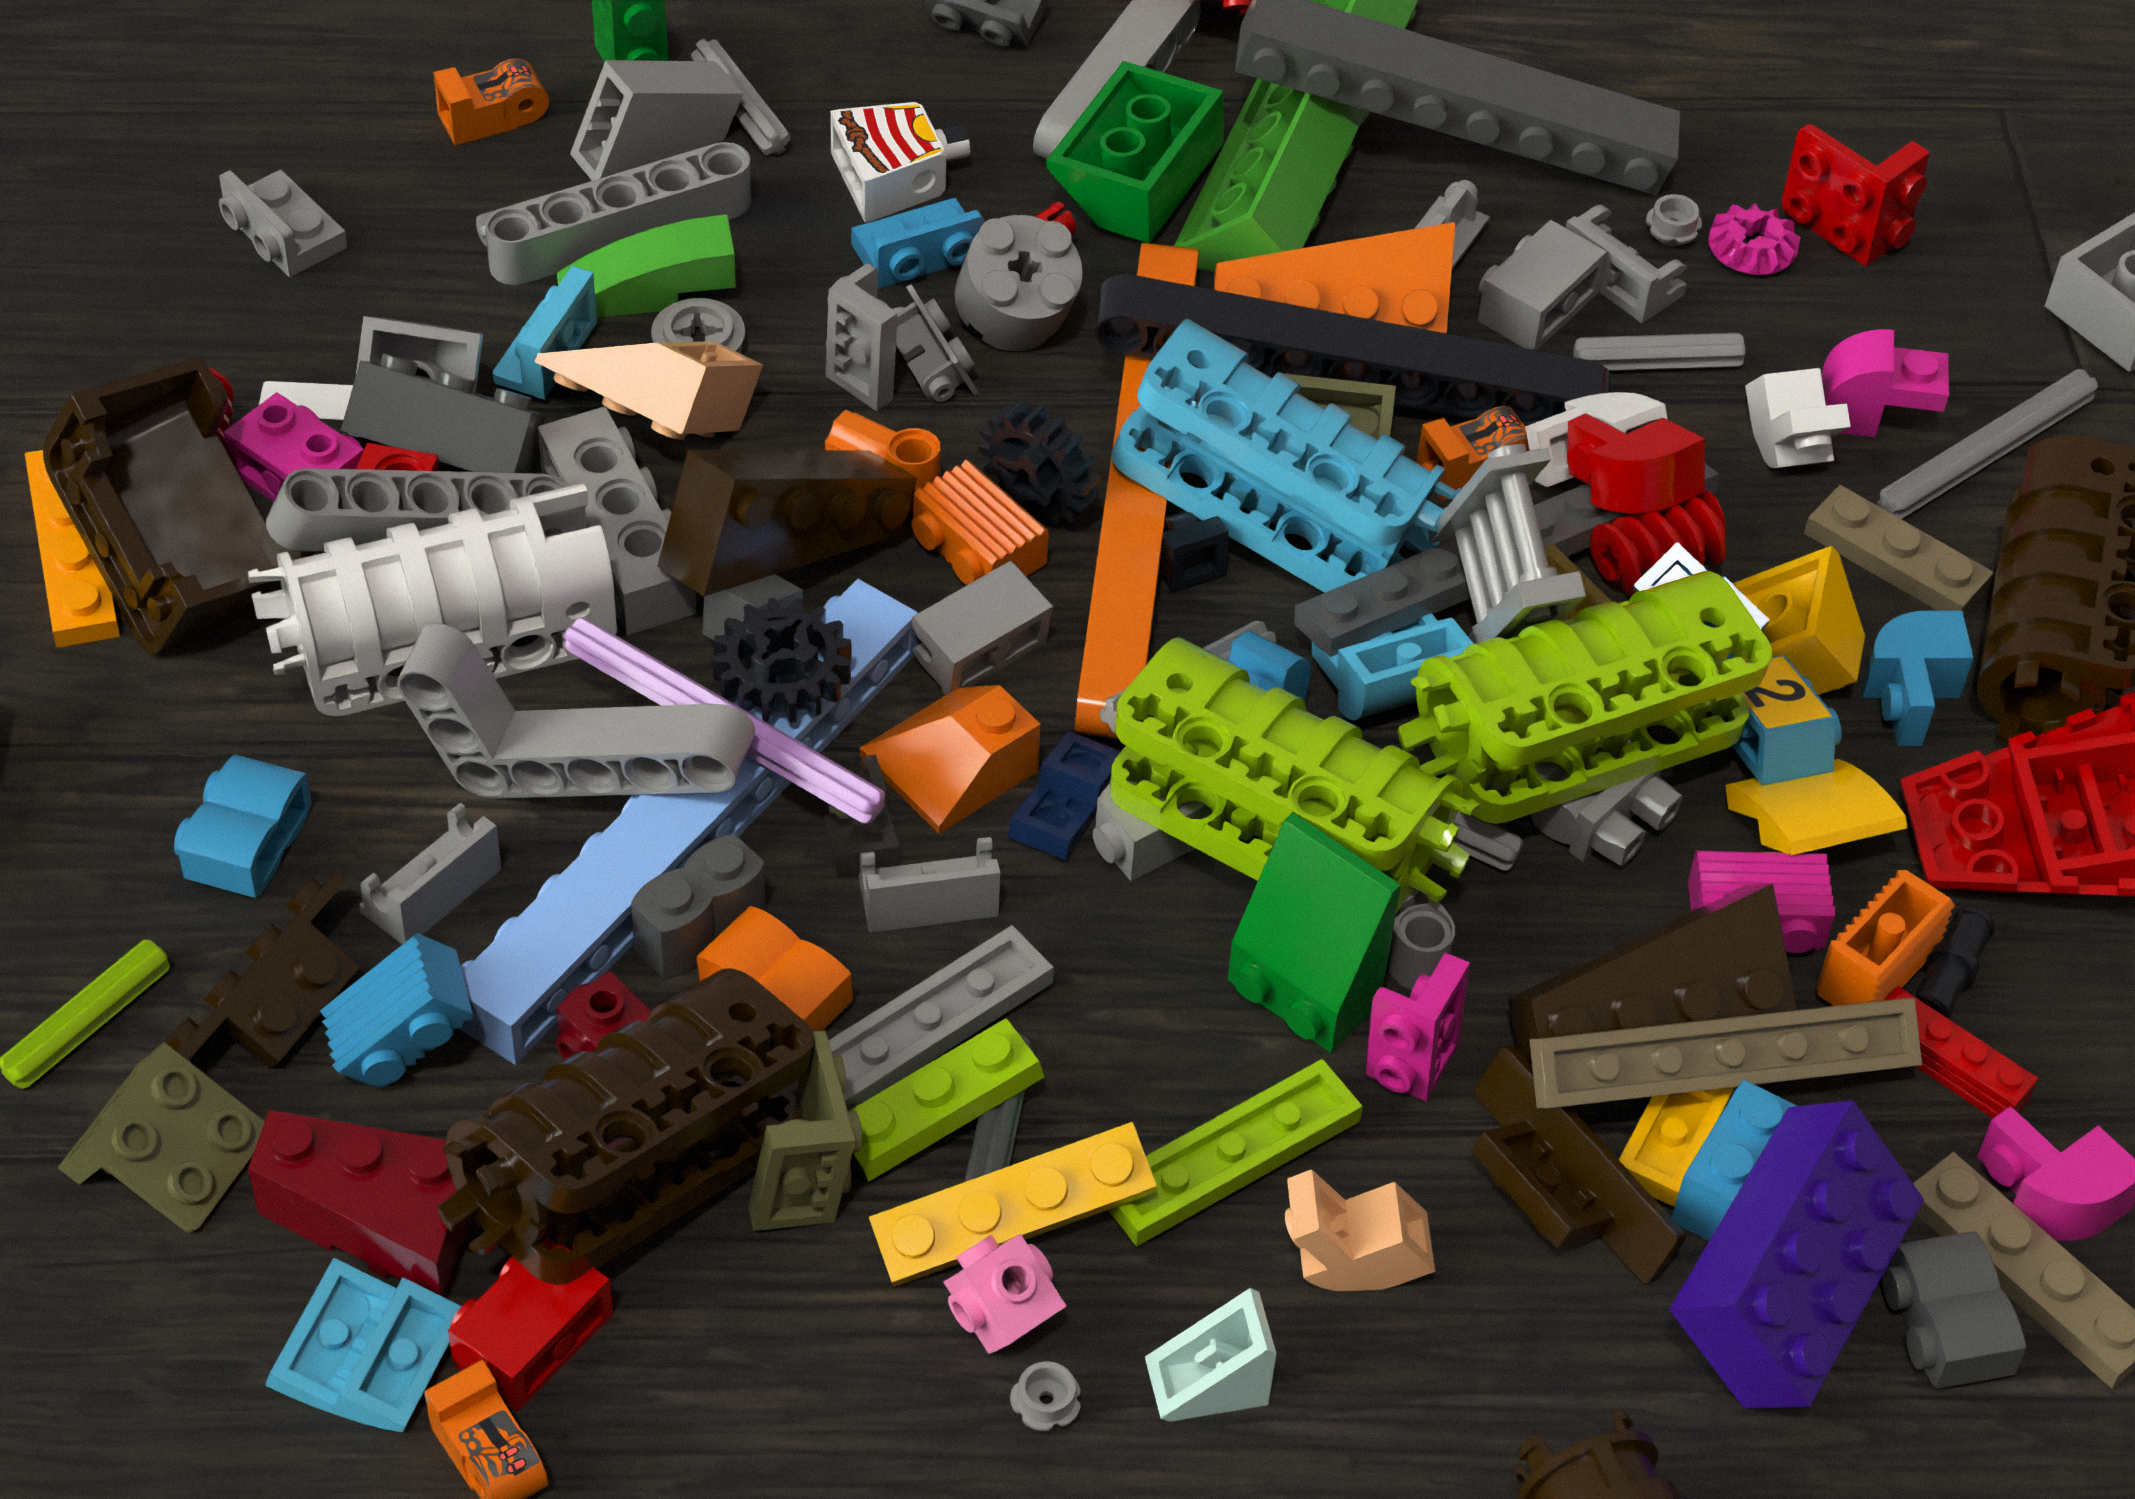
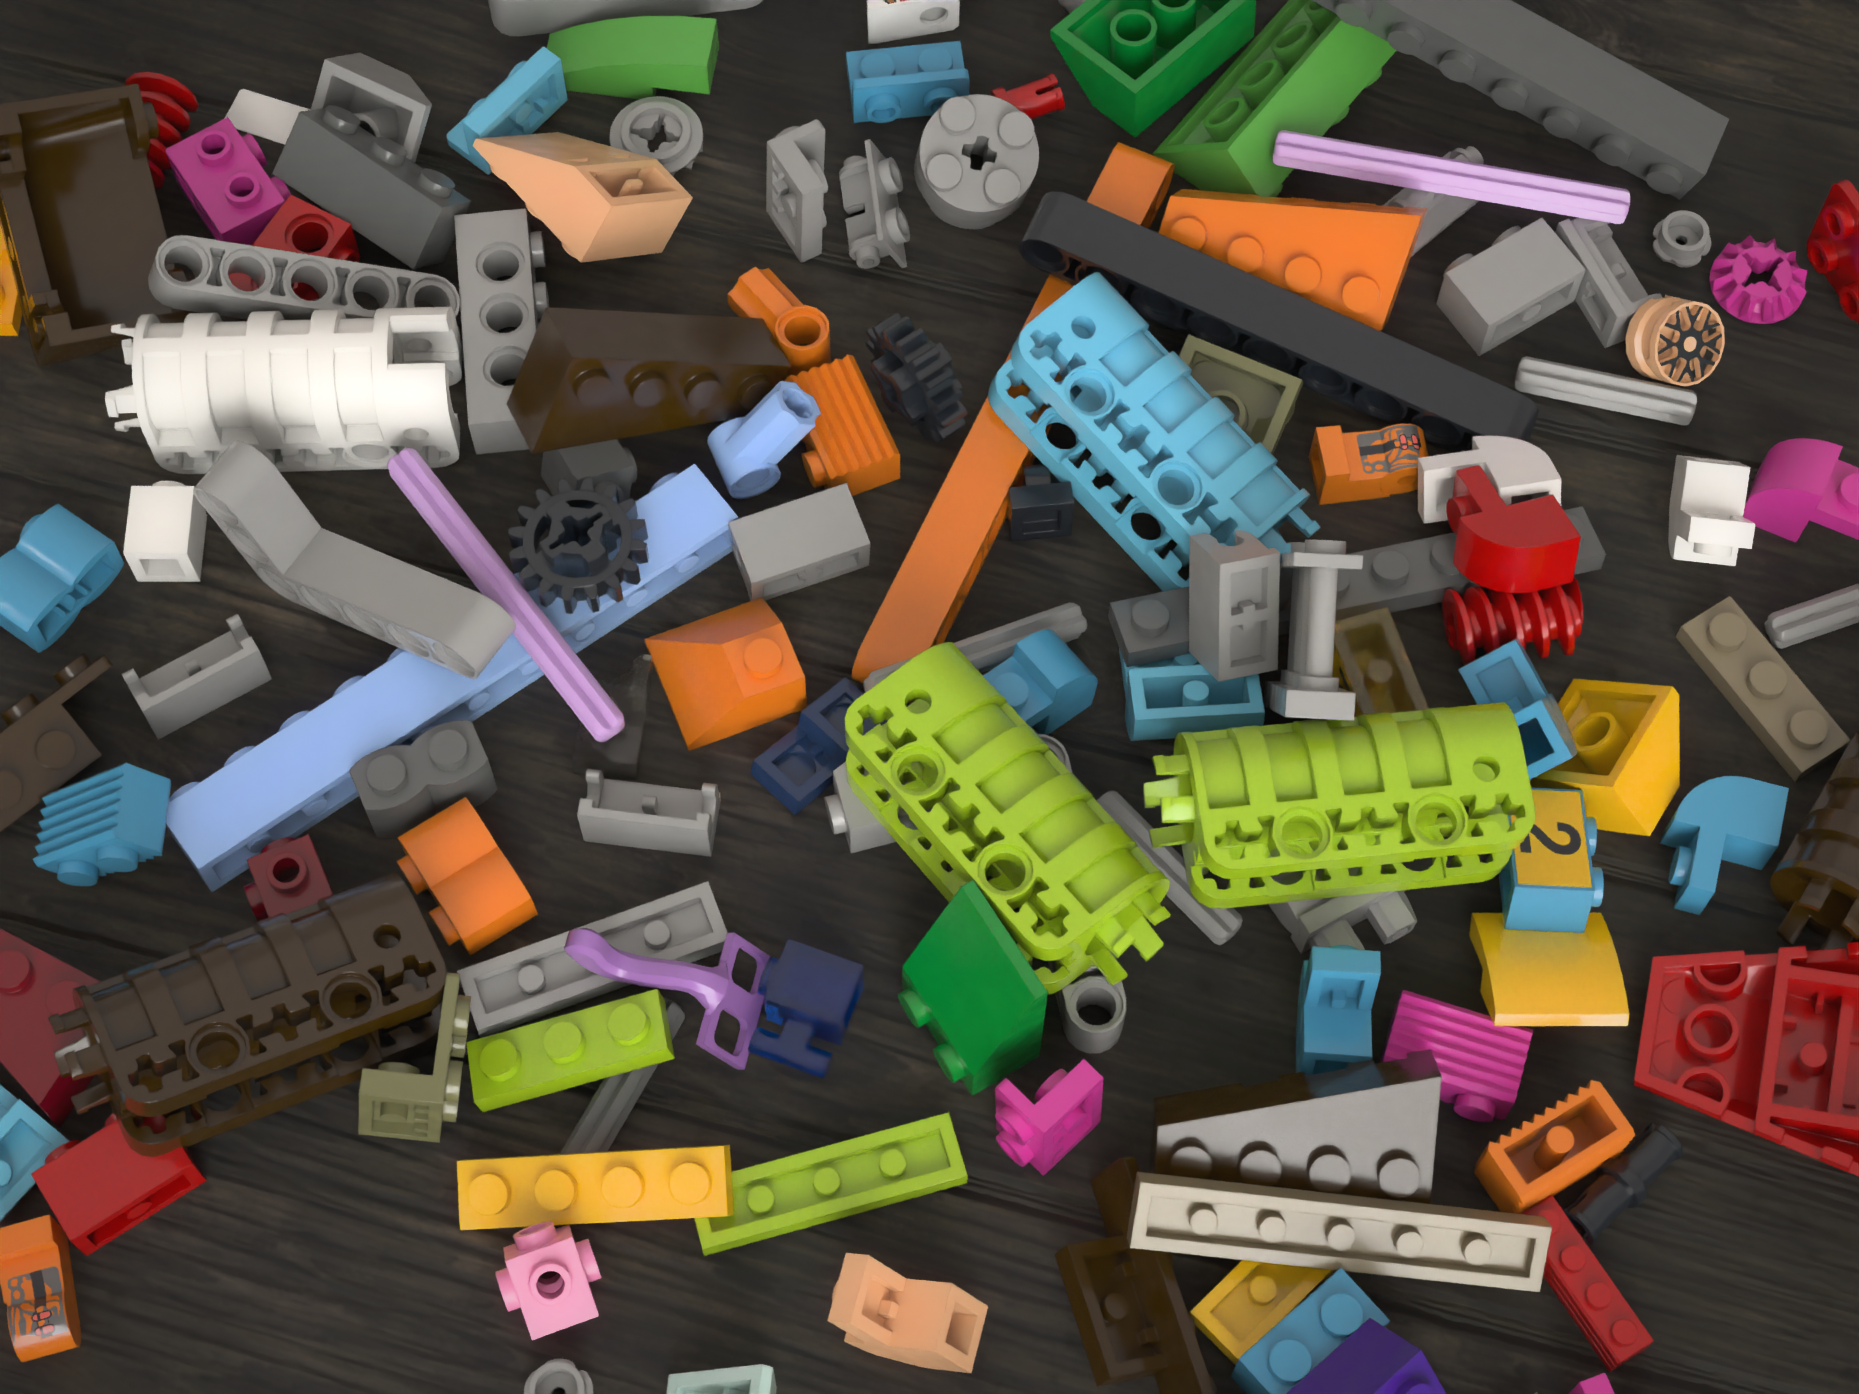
camera: 20 degrees right, 15 degrees up
none -> white brick [123,481,207,582]
none -> medium lavender piece [564,928,775,1070]
none -> light blue piece [707,381,821,499]
none -> clear blue brick [748,939,864,1079]
none -> light grey hinge [1189,530,1280,682]
none -> lavender axle [1273,130,1630,224]
none -> dark azure brick [1296,945,1381,1076]
none -> light nougat wheel [1625,295,1725,387]

